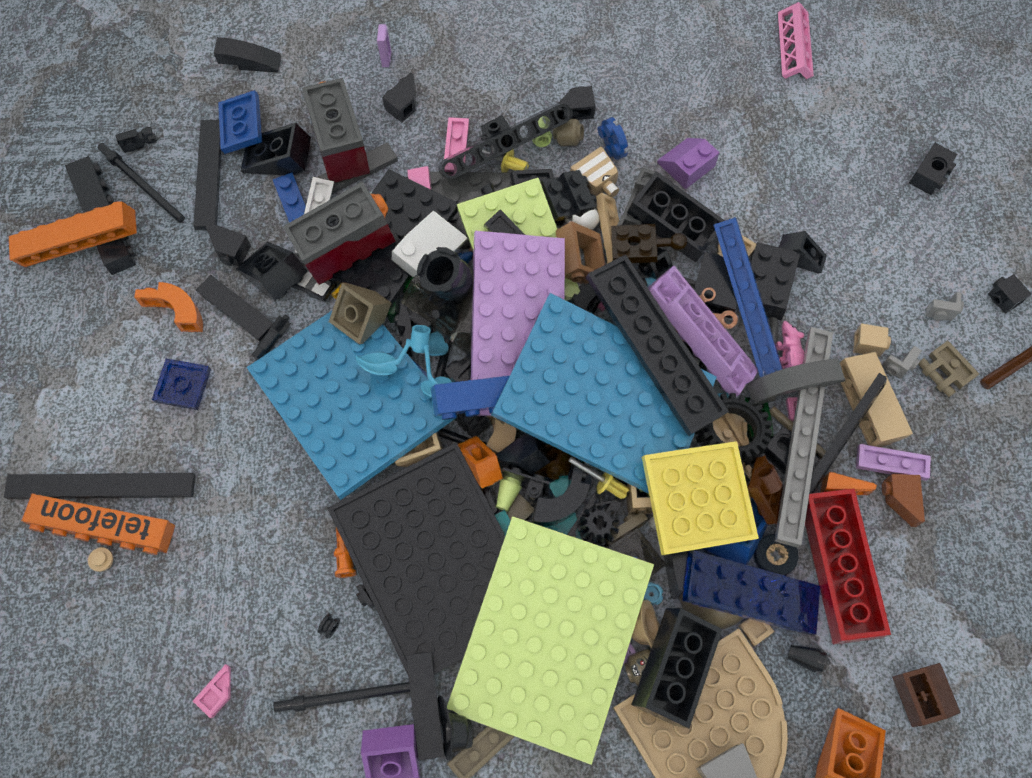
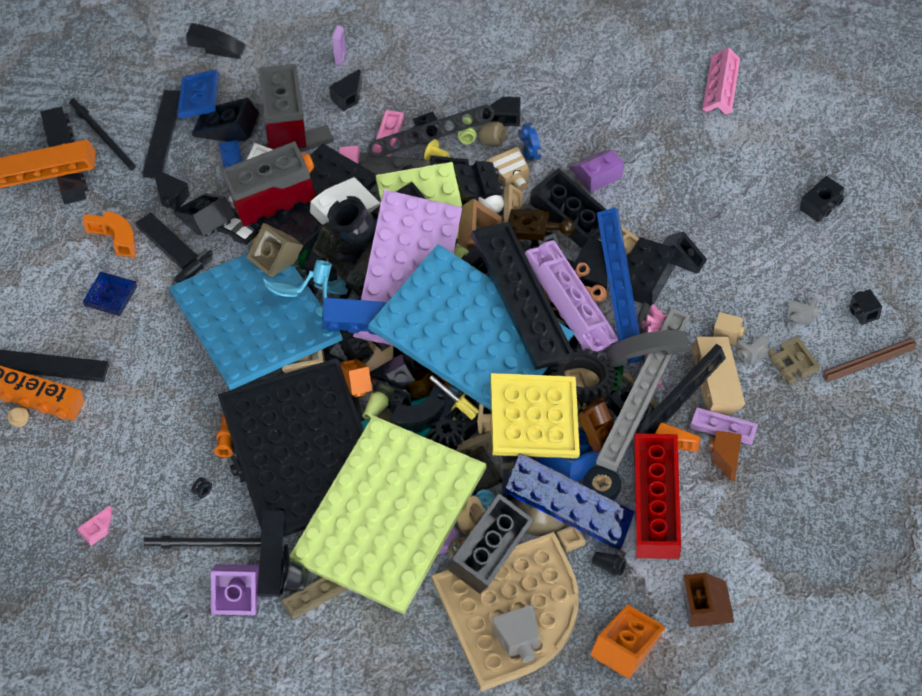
camera: 10 degrees right, 15 degrees down
black plate [115,127,157,153] -> none

